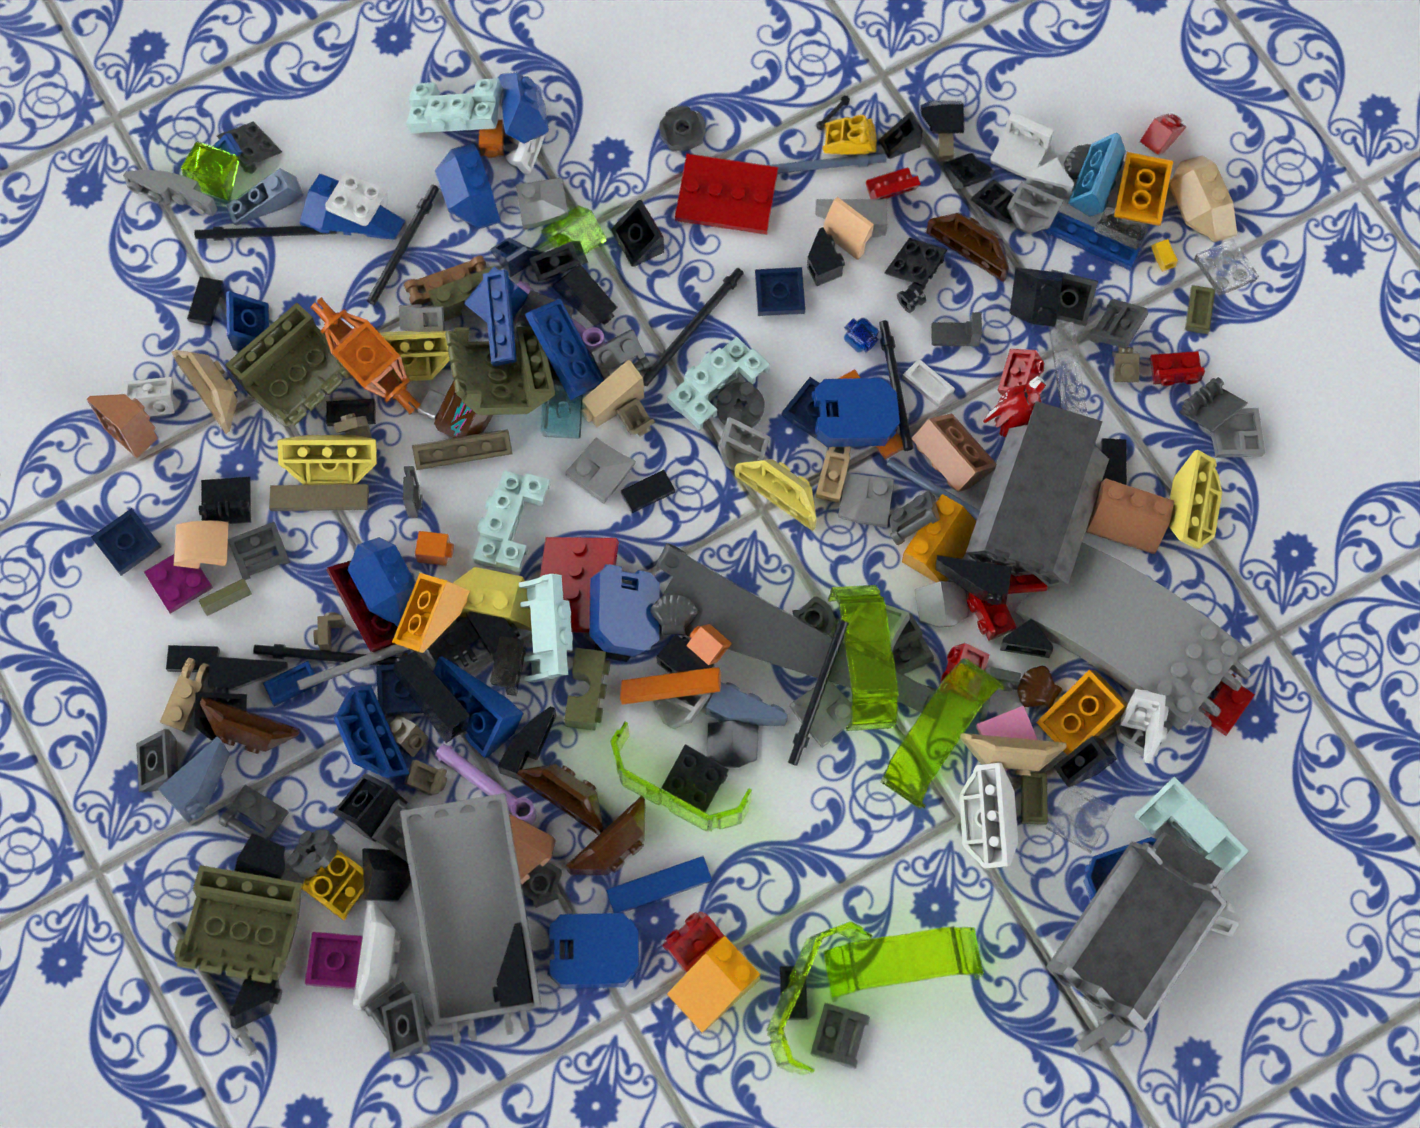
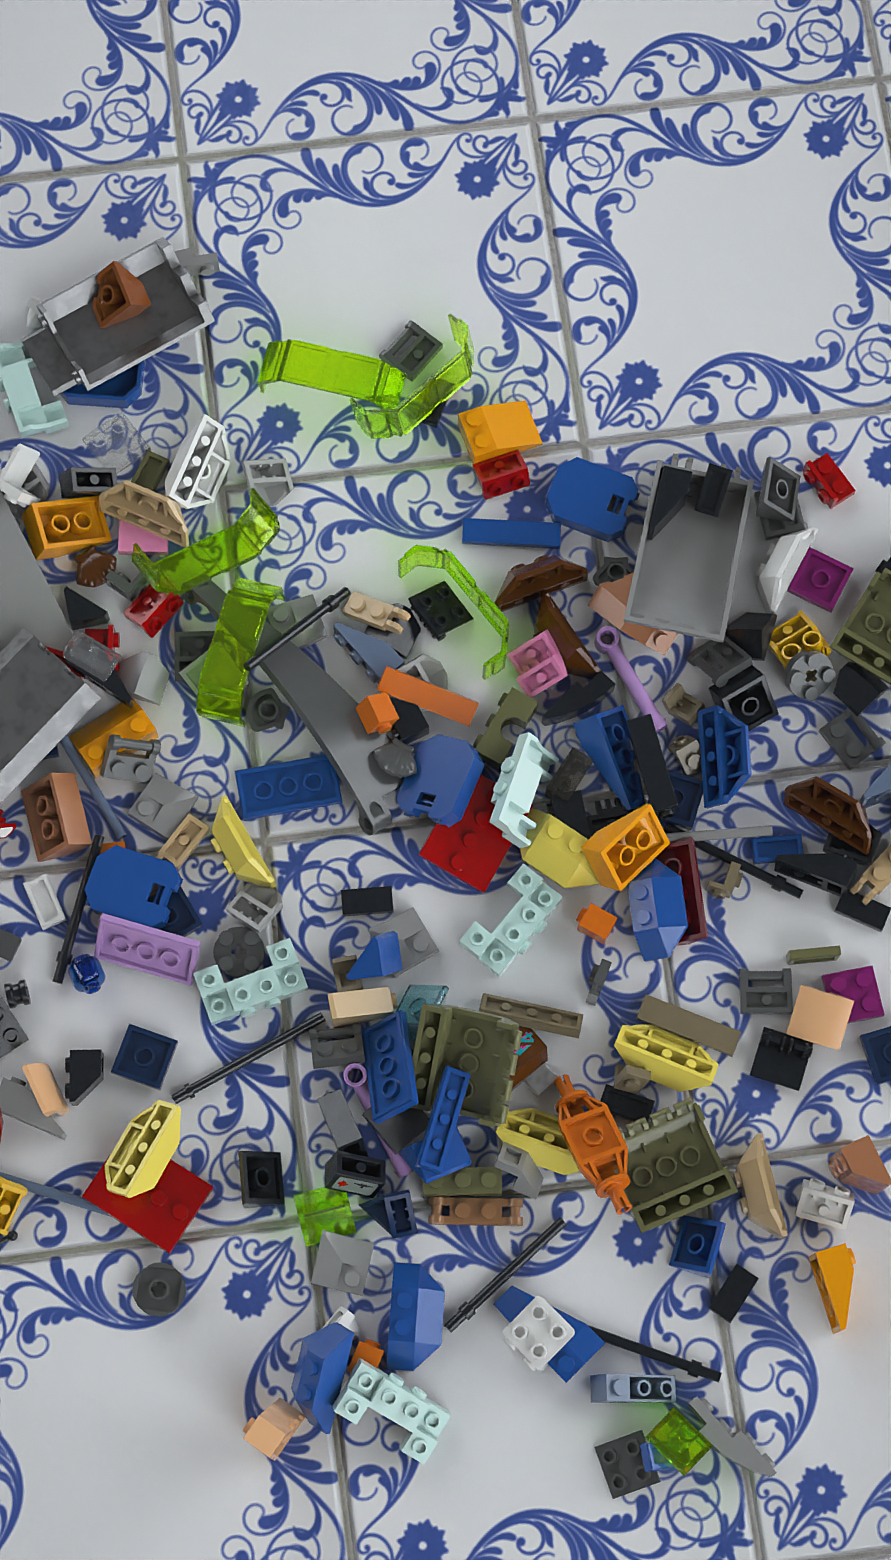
camera: 160 degrees left, 5 degrees up
none -> clear slope [63,630,121,681]
none -> dark orange slope [92,261,151,328]
none -> lavender tile [94,913,201,986]
none -> light yellow wedge [105,1100,181,1198]
none -> blue tile [235,755,343,821]
none -> light grey slope [241,458,294,506]
none -> light nougat wedge [242,1398,305,1461]
none -> tan hinge [342,591,411,634]
none -> blue slope [346,931,403,980]
none -> bright pink slope [507,629,568,698]
none -> black tile [694,463,733,518]
none -> red bracket [803,453,856,509]
none -> light orange slope [808,1243,856,1334]

